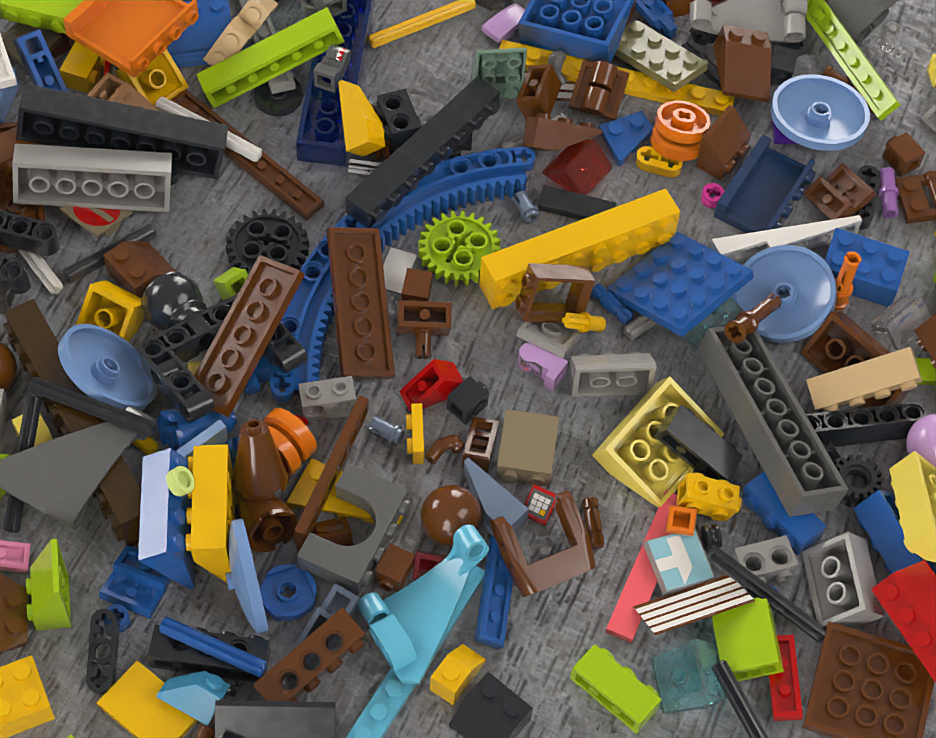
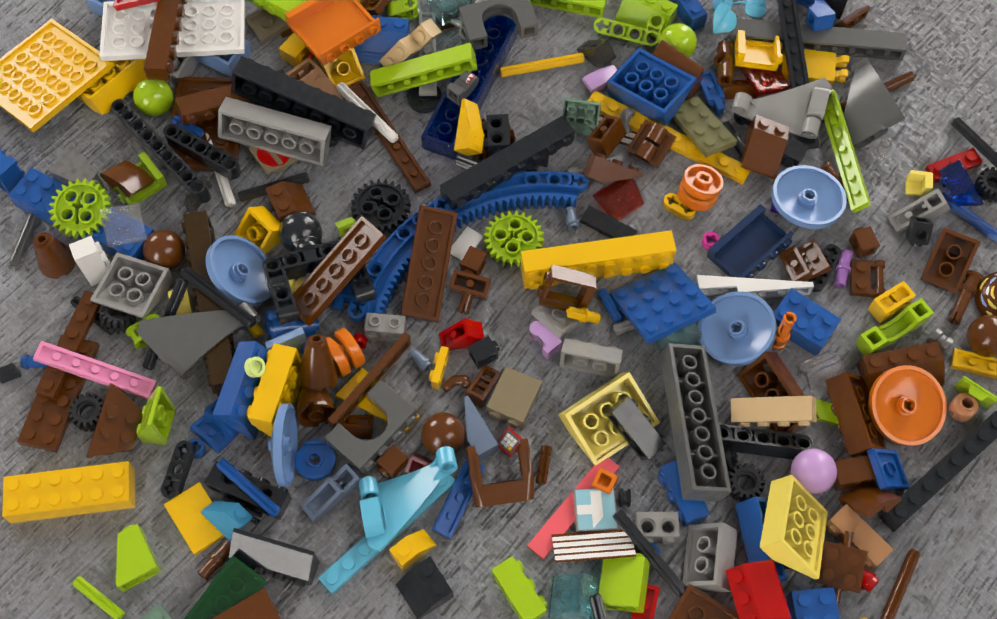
camera: 20 degrees right, 5 degrees up
blue slope [13,29,68,92] -> none
reddish brown brick [253,607,367,702] -> none
blue wing [598,111,653,166] -> none
yellow brick [676,472,742,521] -> none
reddish brown slope [696,105,751,181] -> none
reddish brown pin [724,293,782,343] -> none

